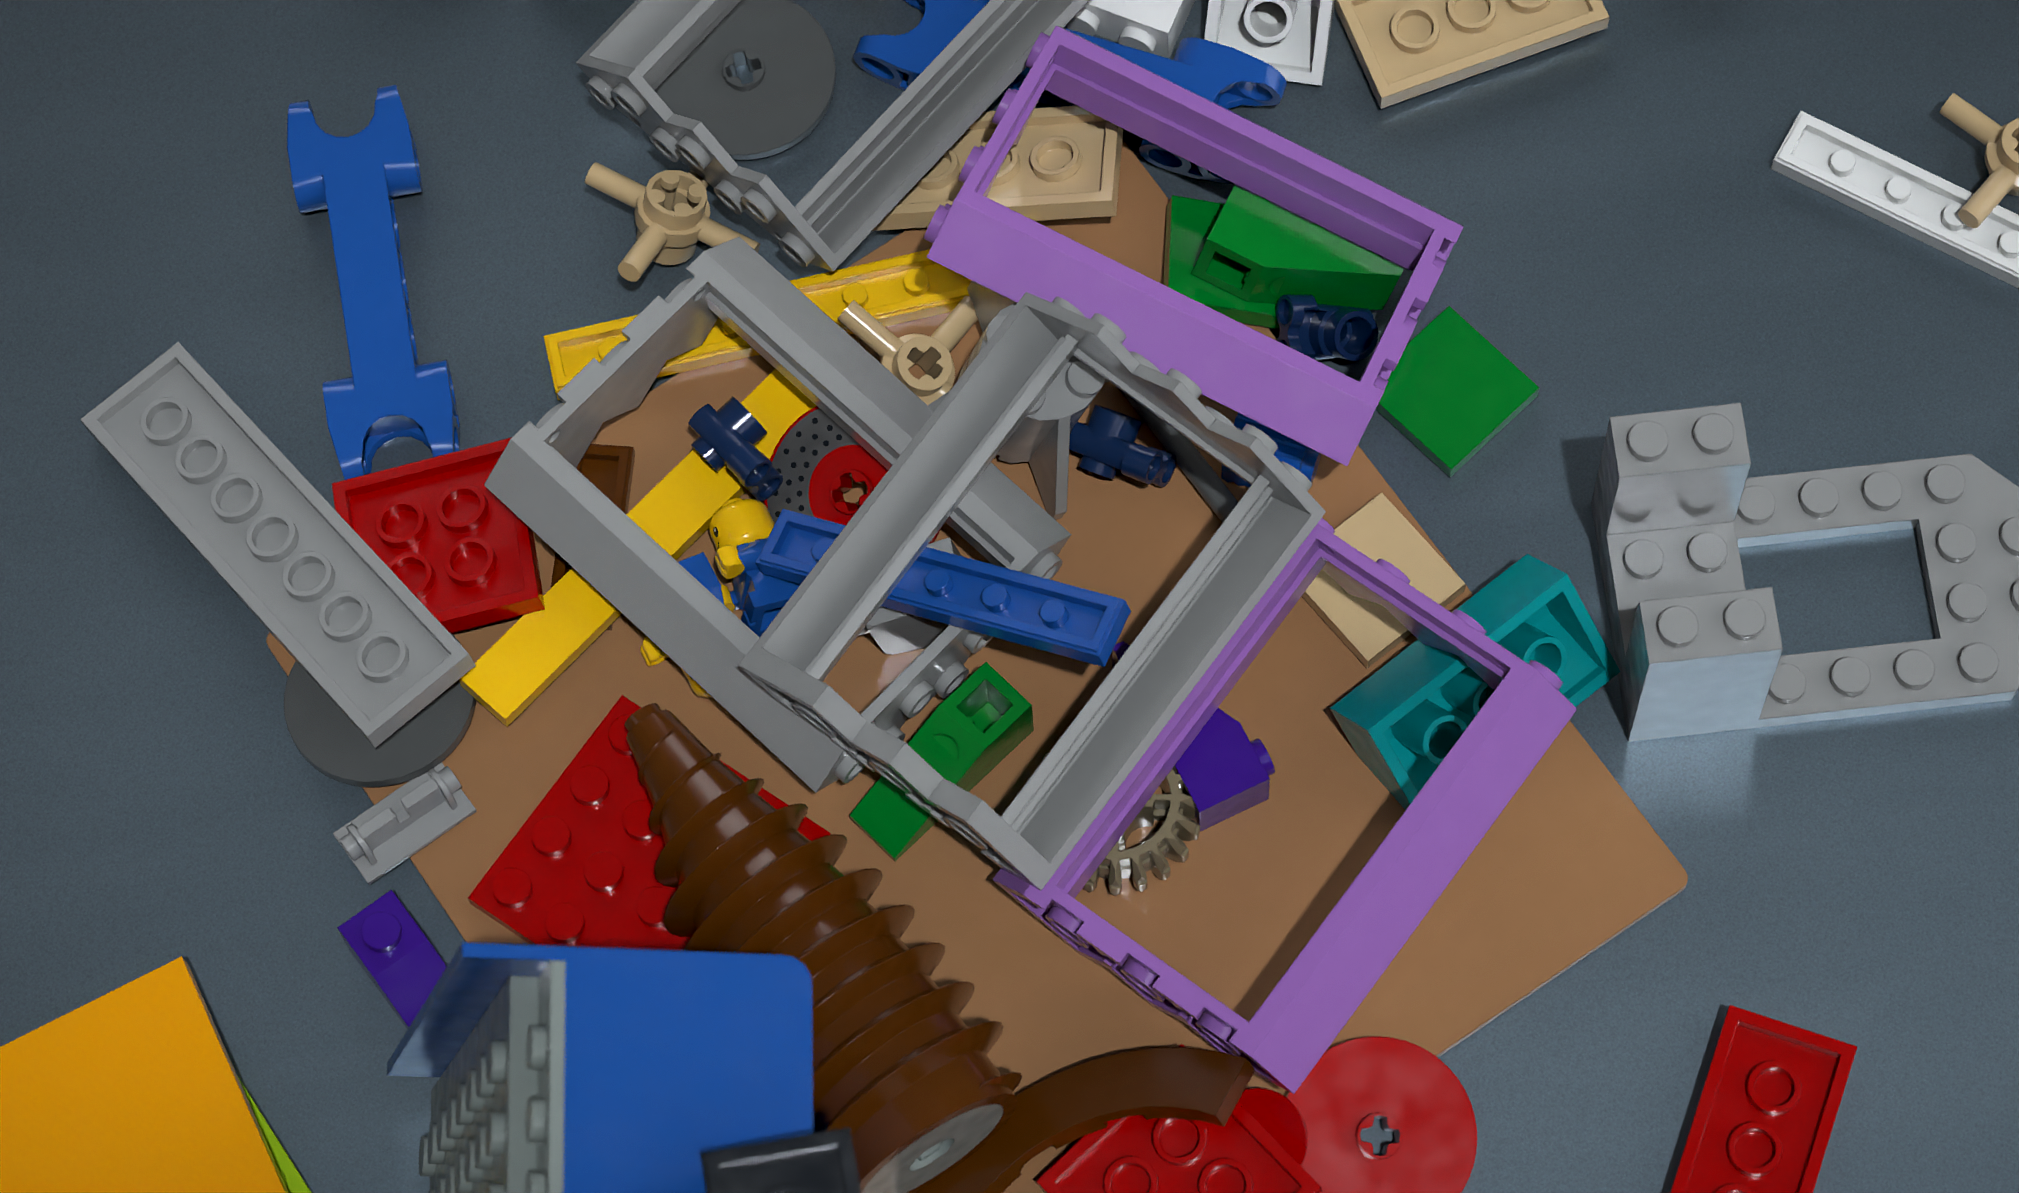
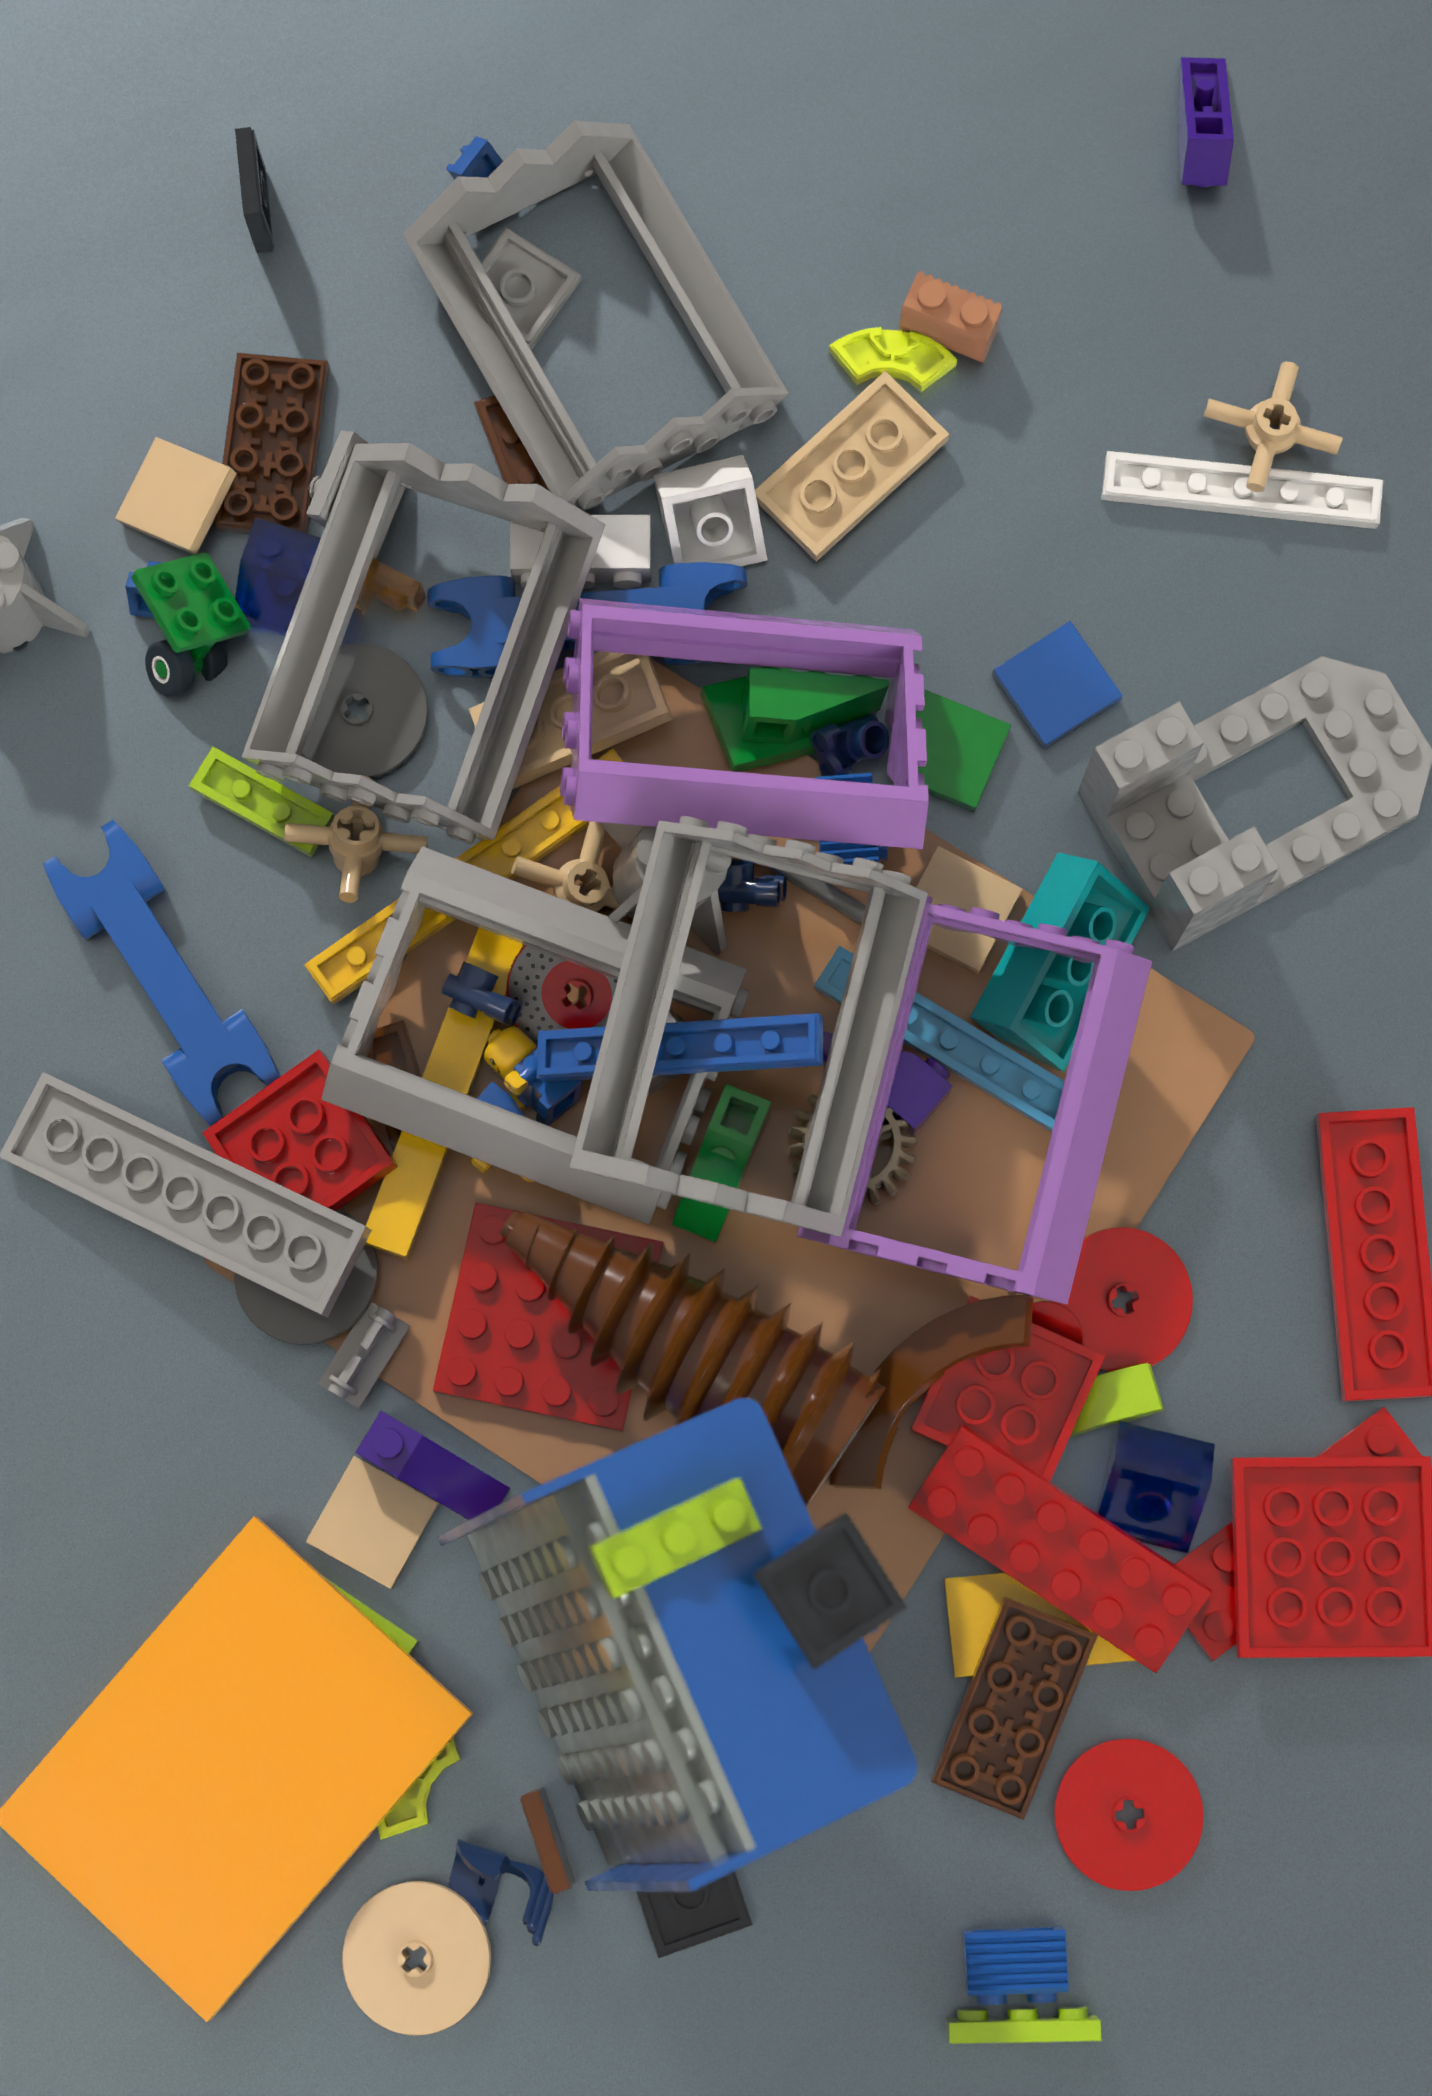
camera: 25 degrees left, 10 degrees up
none -> lime plate [188,746,335,858]
none -> tan tile [306,1456,440,1589]
none -> lime plate [588,1478,762,1599]
none -> dark azure plate [814,945,1065,1133]
none -> blue tile [992,621,1123,749]

